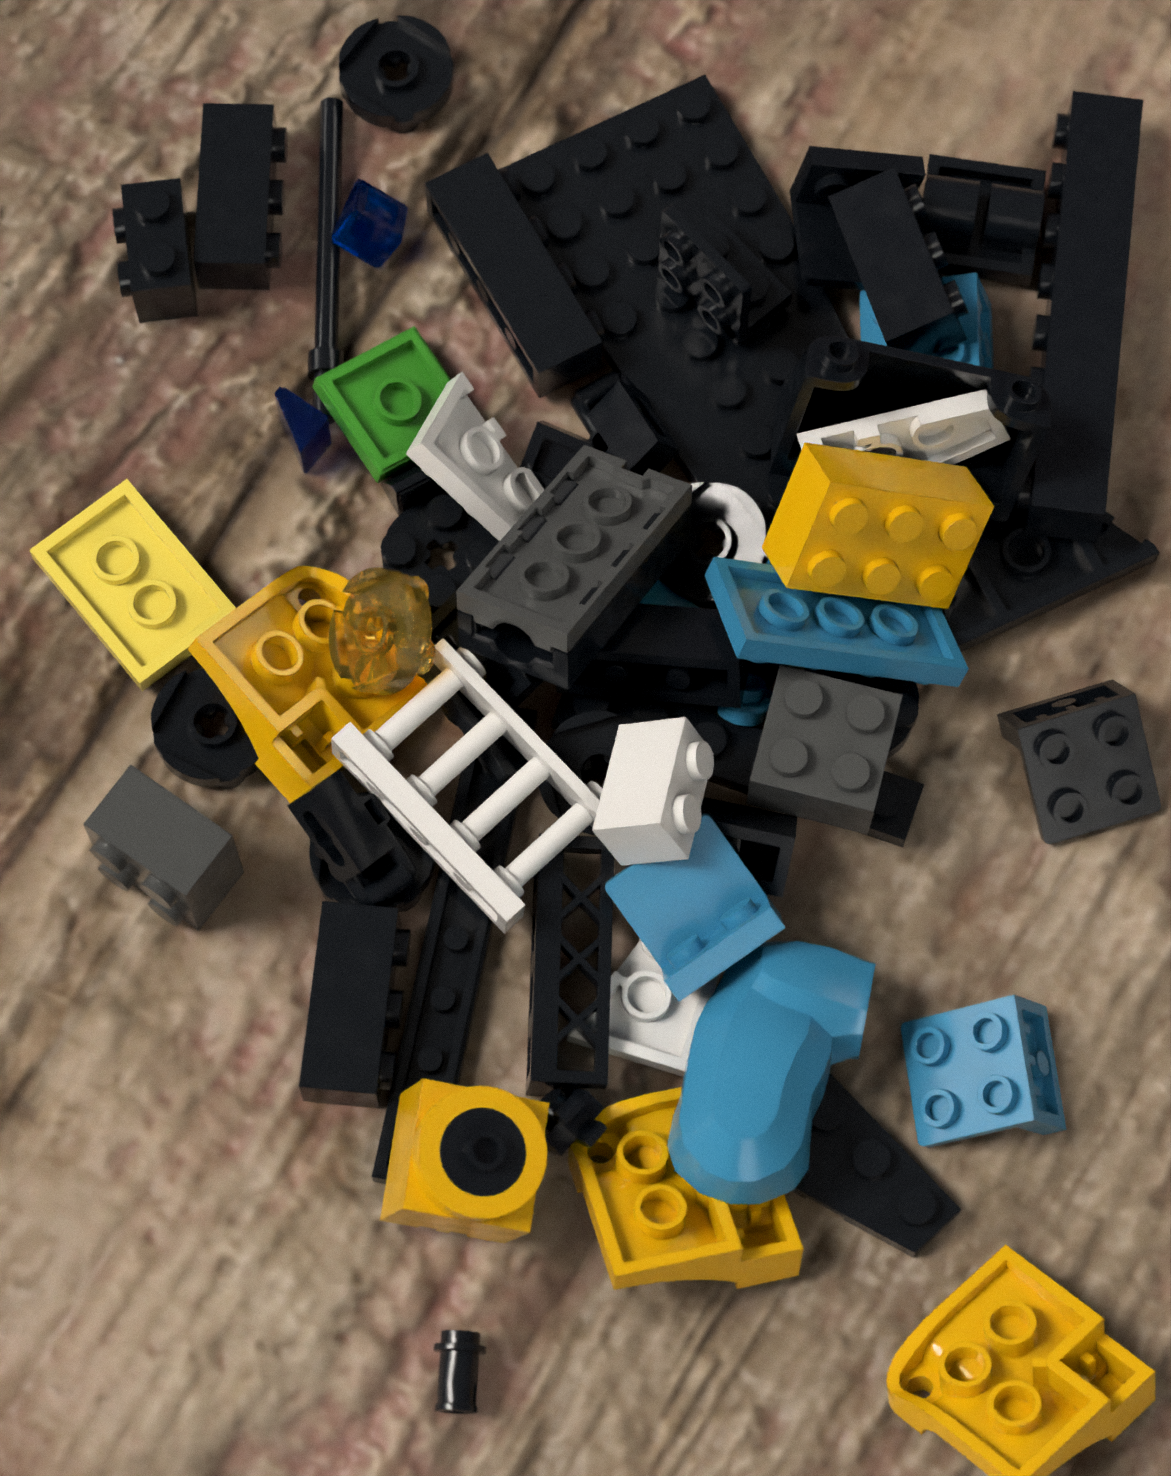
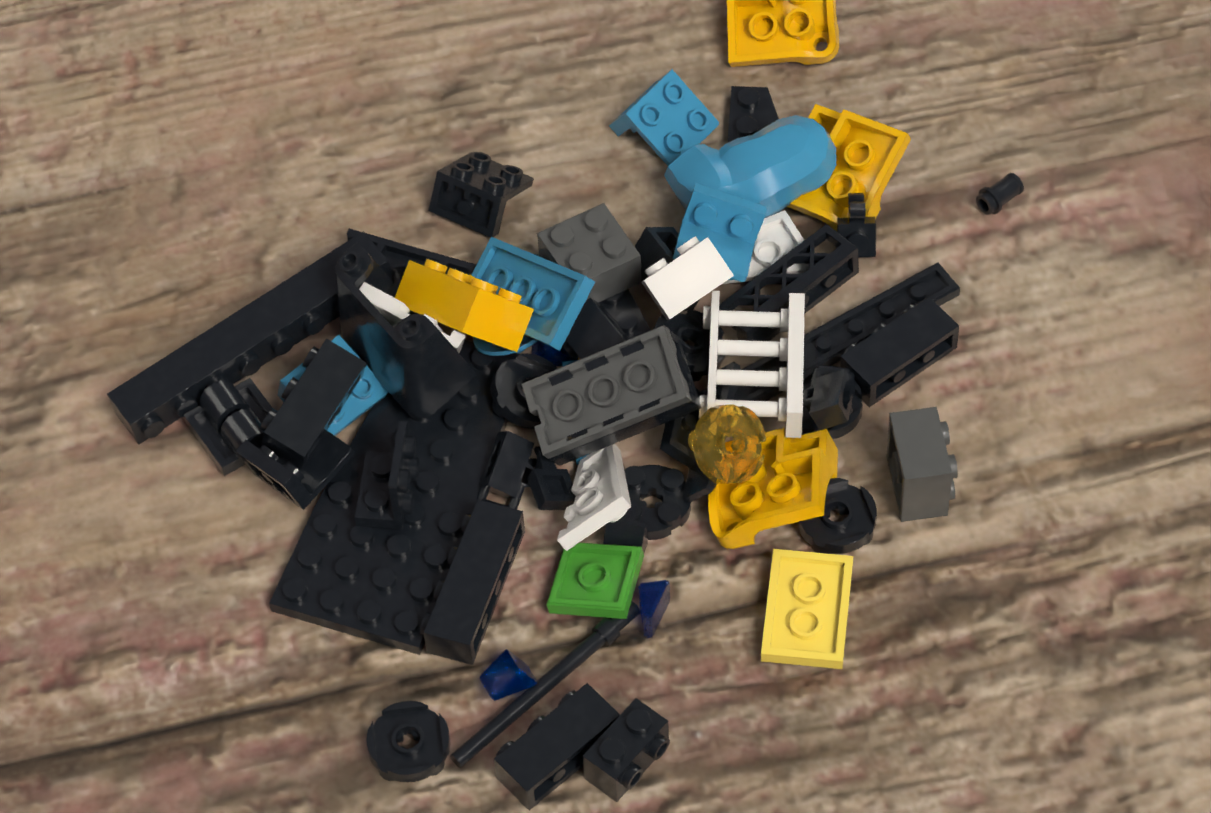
camera: 130 degrees left, 15 degrees down
yellow piece [380,1078,549,1243] -> none

